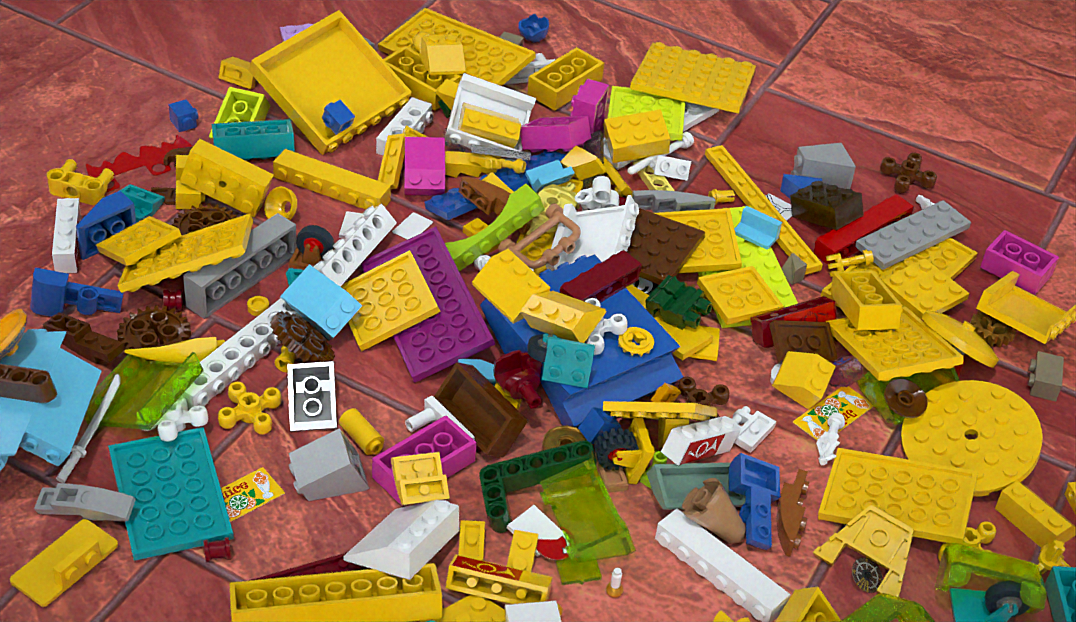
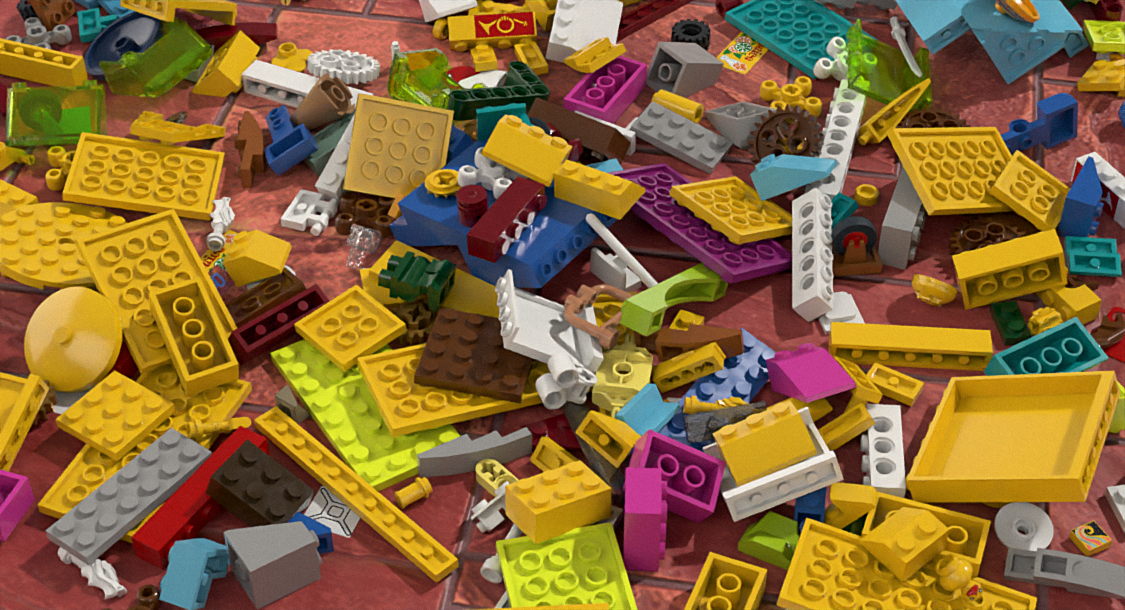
camera: 165 degrees right, 0 degrees up
reddish brown slope [43,312,126,363] -> none
blue brick [322,100,355,135] -> none
white sticker [392,212,433,239] -> none
medium azure panel [734,206,782,249] -> none
none -> medium azure brick [159,538,229,610]
none -> white gear [307,49,380,84]
none -> clear piece [345,224,381,271]
none -> dark red piece [456,185,488,228]
none -> light grey plate [630,101,733,175]
none -> black tyre [671,19,711,50]
none -> yellow plate [866,363,924,406]

